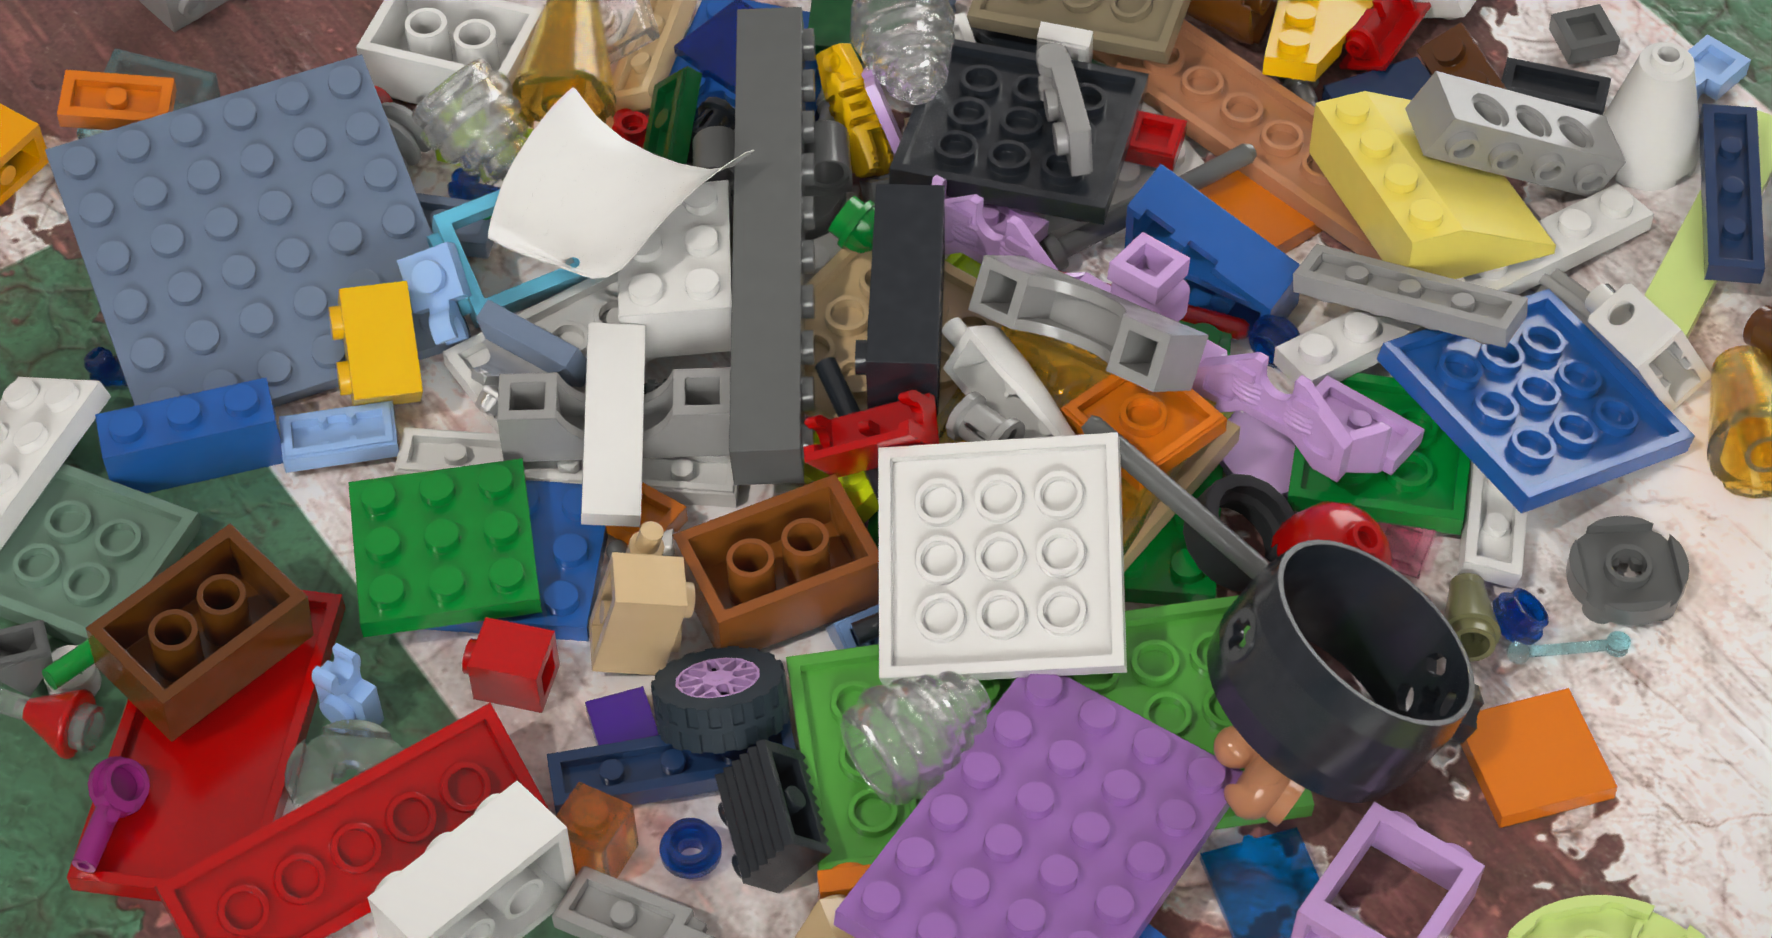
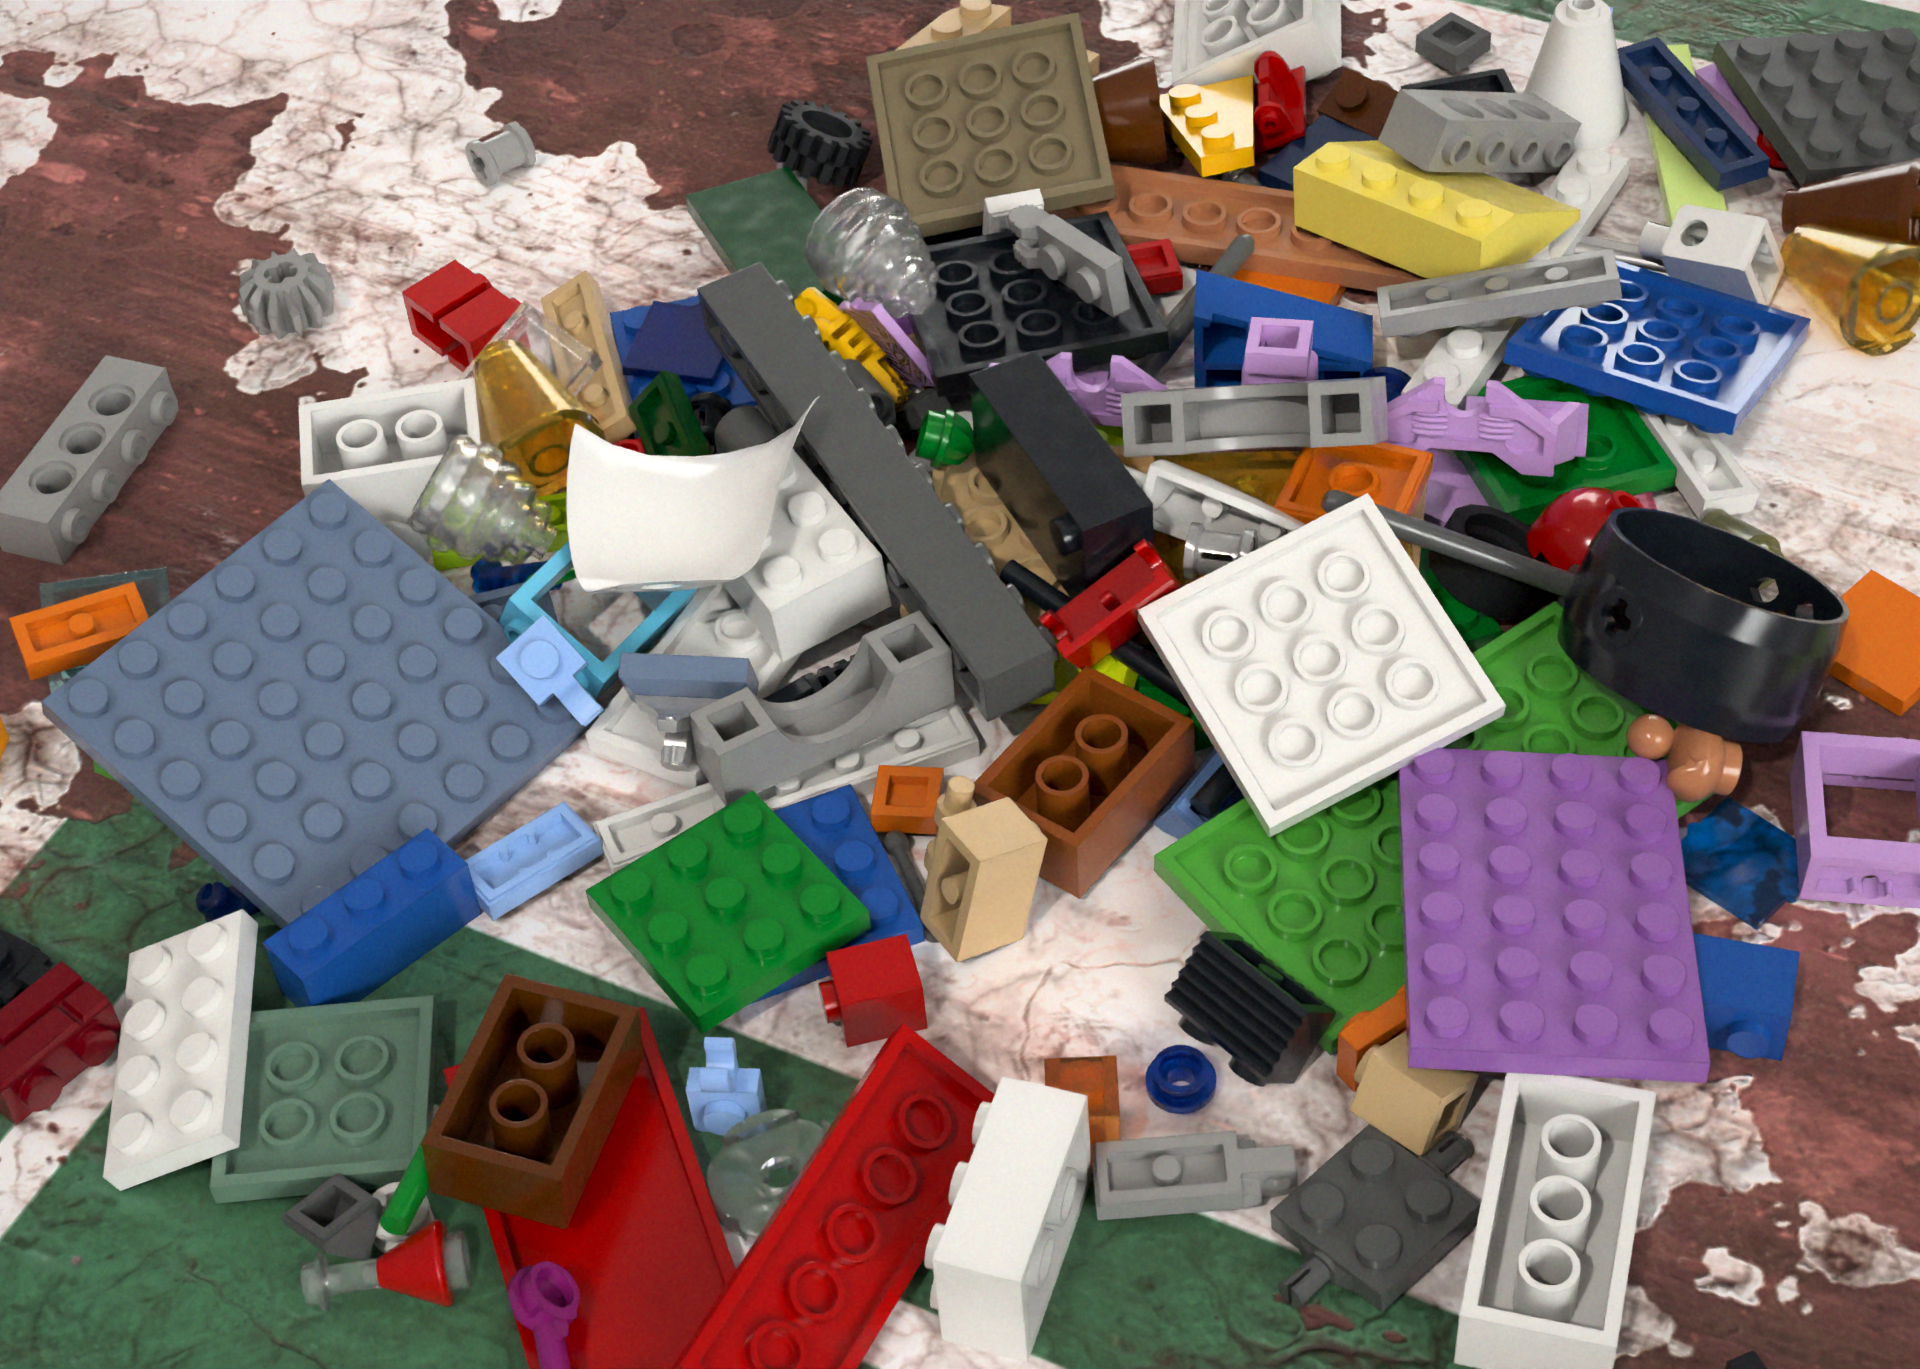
camera: 25 degrees left, 5 degrees down
yellow brick [328,281,423,406] -> none
dark blue plate [547,719,796,818] -> none
white tile [581,322,646,527] -> none
dark purple tile [585,686,659,746] -> none
black wheel [651,646,790,754] -> none
clear piece [840,671,991,805] -> none
clear blue plate [1492,588,1549,645] -> none
clear light blue hinge [1507,631,1631,664] -> none
dark grey plate [1566,516,1689,626] -> none

